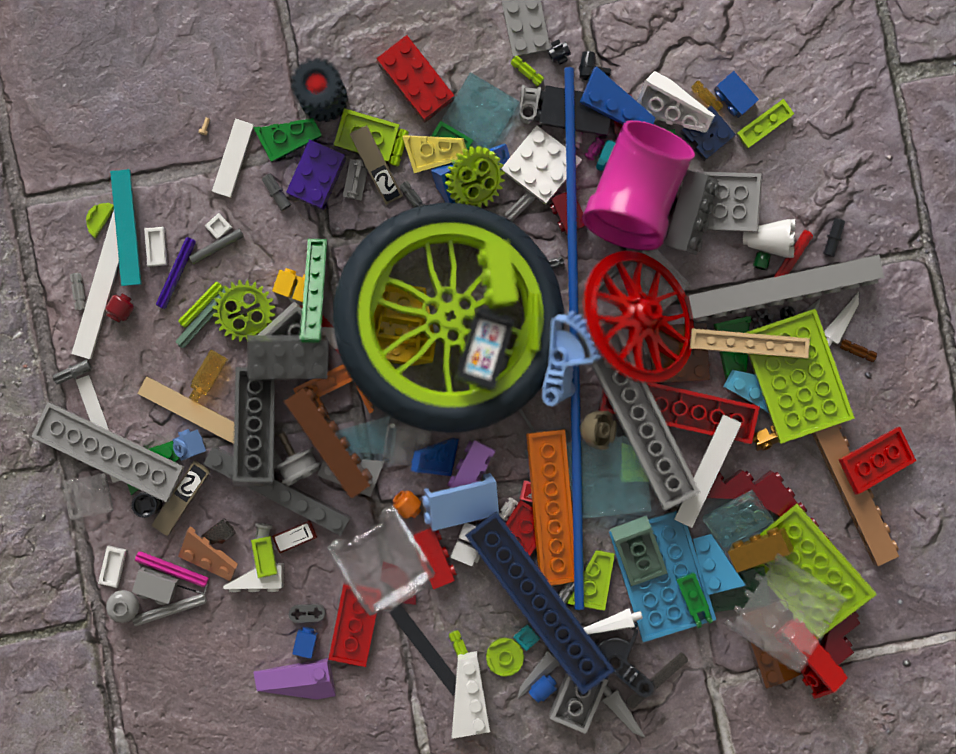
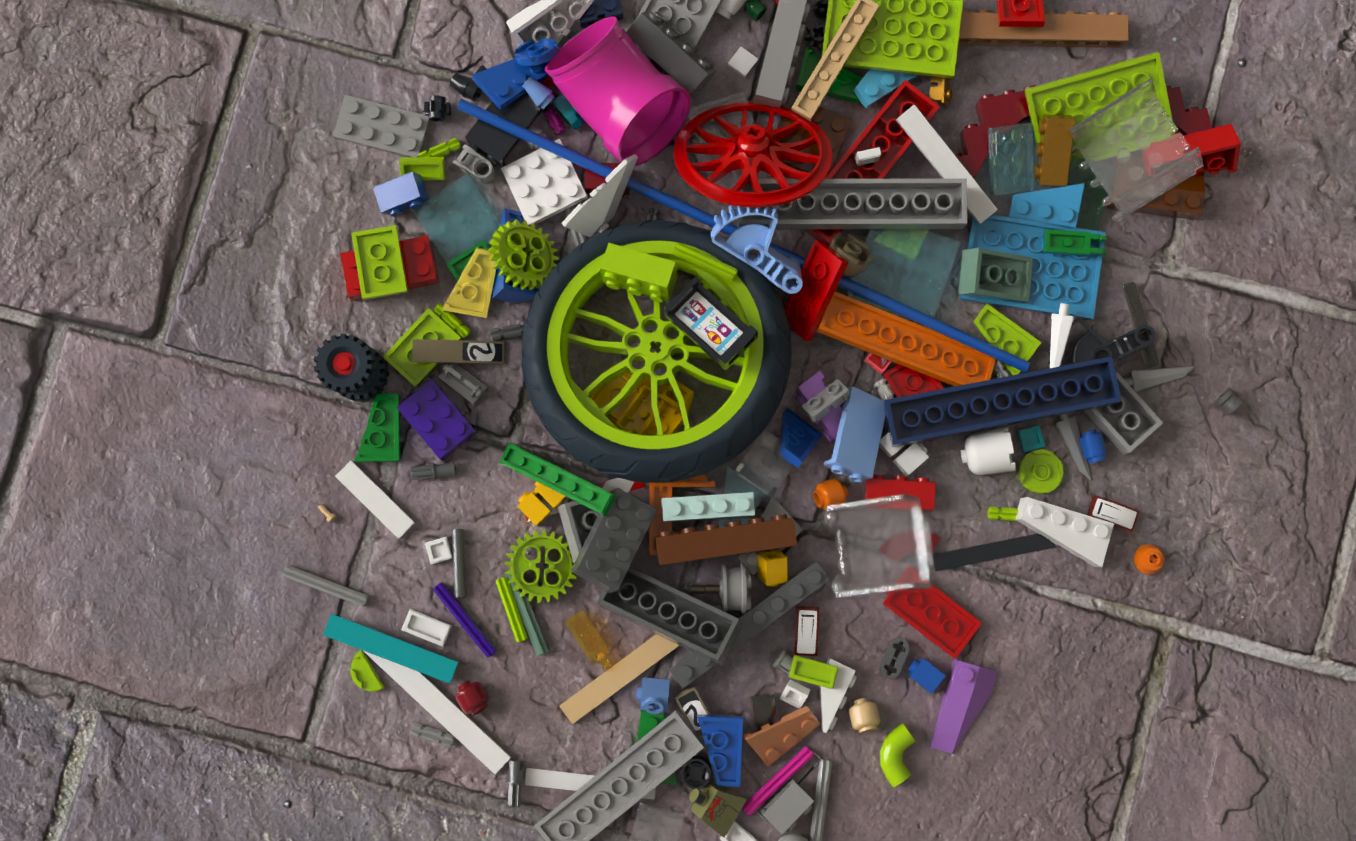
camera: 65 degrees left, 5 degrees down
none -> light grey axle [283,565,369,607]
none -> lime plate [351,225,408,300]
none -> brick [373,172,429,217]
none -> lime tile [399,157,446,181]
none -> blue tile [514,38,559,66]
none -> medium blue cone [522,76,555,109]
none -> white wedge [562,154,638,237]
none -> light aqua brick [661,492,755,522]
none -> olive torso [689,782,747,838]
none -> blue wing [697,714,743,787]
none -> white tile [728,46,758,78]
none -> yellow brick [757,549,788,587]
none -> white plate [780,679,810,709]
none -> red plate [784,240,848,341]
none -> light grey hinge [802,379,850,422]
none -> tan head [848,698,881,734]
none -> white tile [855,147,881,166]
none -> lime cylinder [880,723,916,787]
none -> white cylinder [960,426,1016,475]
none -> white slope [1087,495,1139,532]

